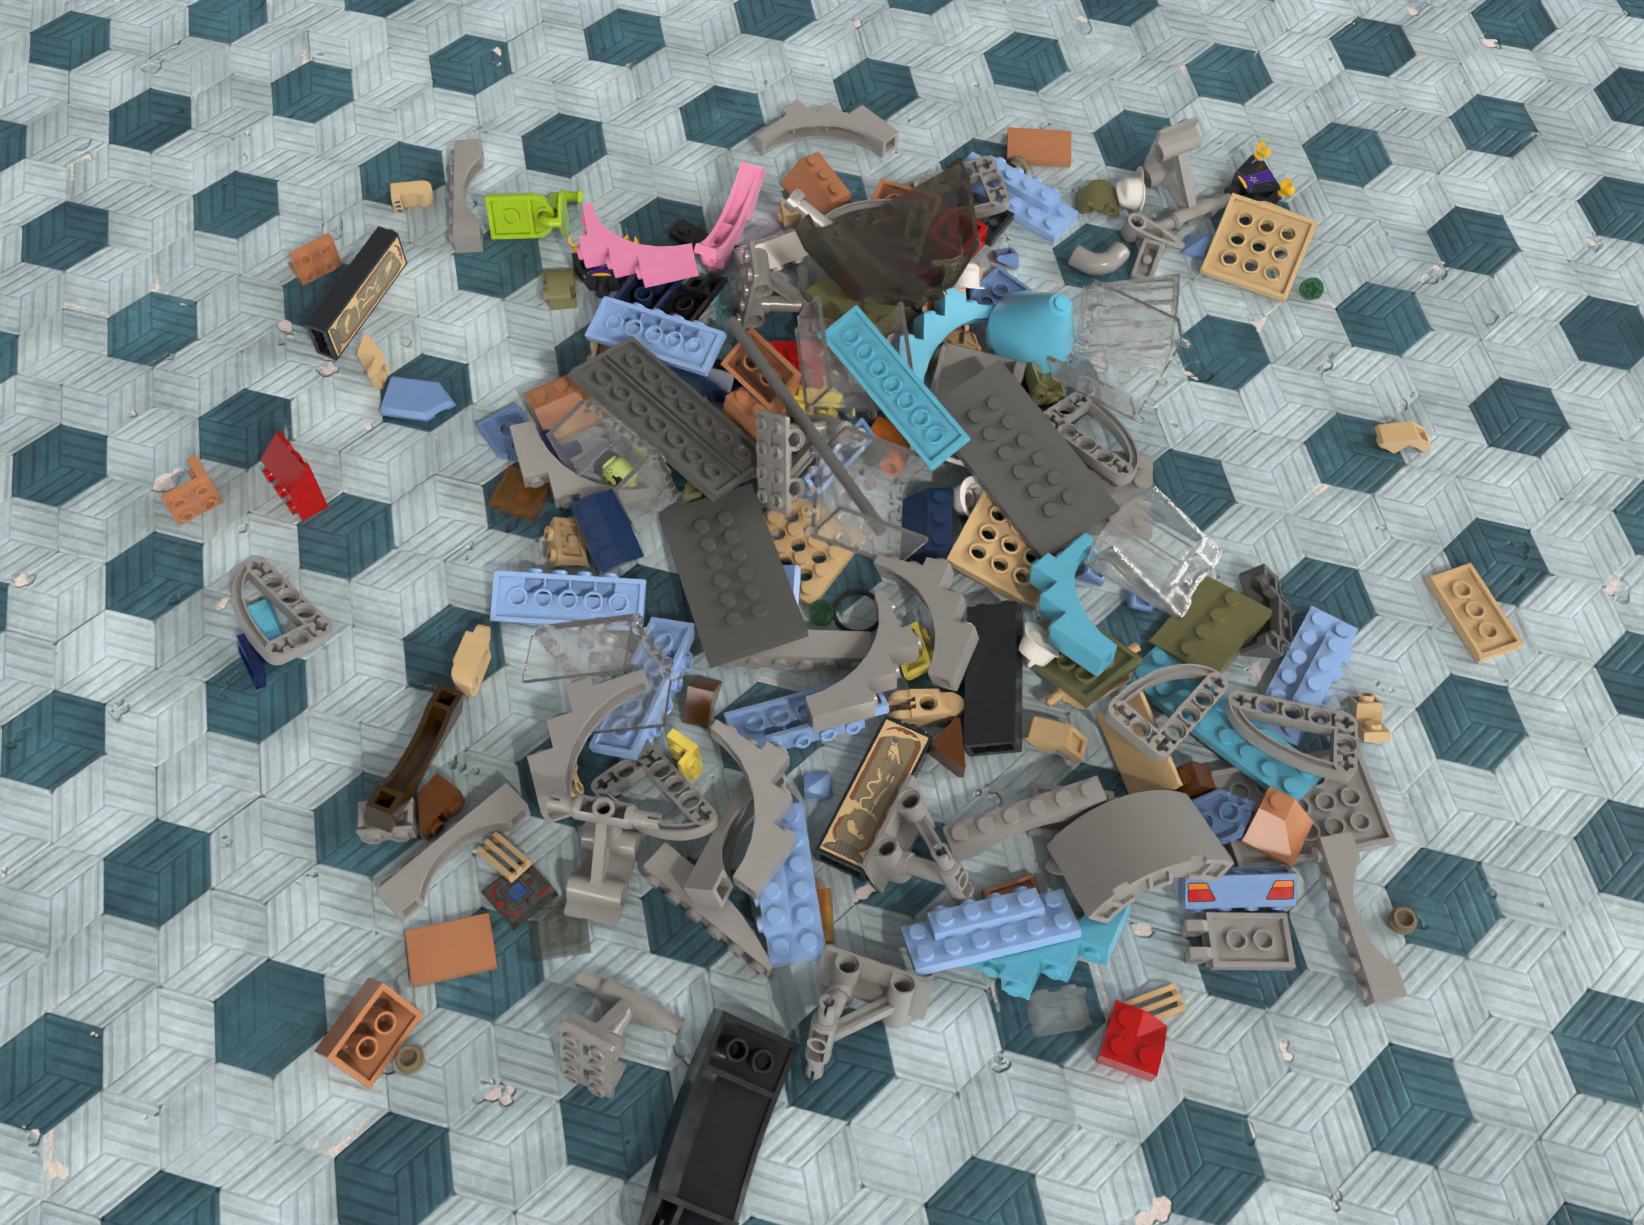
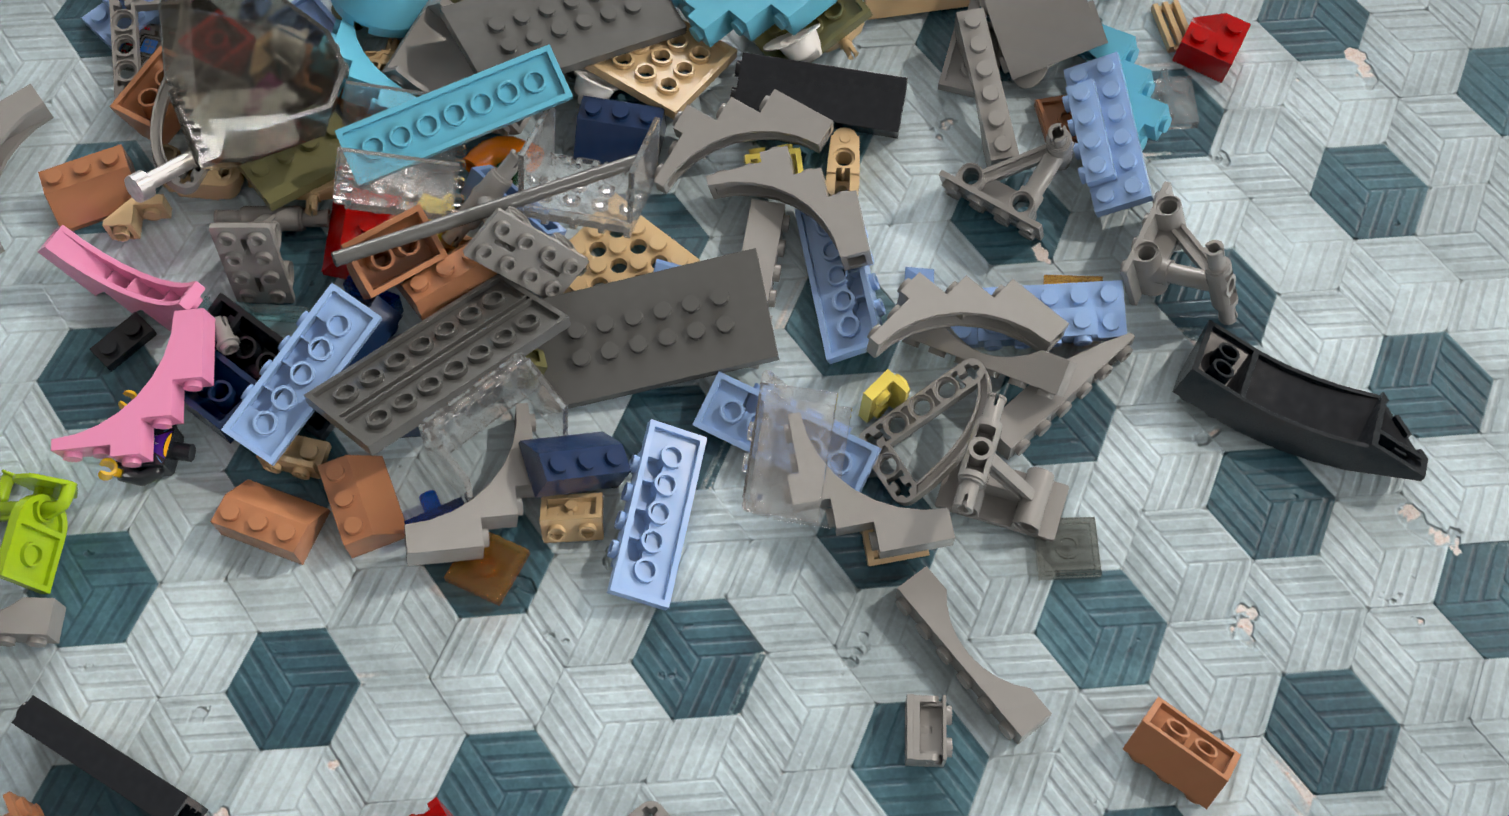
camera: 80 degrees left, 5 degrees up
tan slope [356,335,389,389] -> none
dark brown arch [365,684,464,833] -> none
medium blue tile [380,376,456,422] -> none
dark tan plate [395,1044,425,1075] -> none
nougat tile [405,913,498,988] -> none
reddish brown slope [418,773,465,842] -> none
tan piece [451,624,492,697] -> none
medium blue tile [475,403,540,462] -> none
tan tile [475,831,532,883] -> none
clear smoke tile [481,861,558,930] -> none
olive cylinder [541,268,577,310] -> none
light grey plate [559,969,685,1099] -> none
yellowish green head [601,455,637,488] -> none
reddish brown slope [682,675,722,729] -> none
white slope [731,228,811,272] -> none
clear green tile [809,600,834,626] -> none
brick [815,716,933,882] -> none
black piece [832,589,879,632] -> none
reddish brown slope [929,718,966,777] -> none
tan slope [1024,716,1088,762] -> none
none -> nougat slope [210,479,331,565]
none -> light grey pin [214,316,240,355]

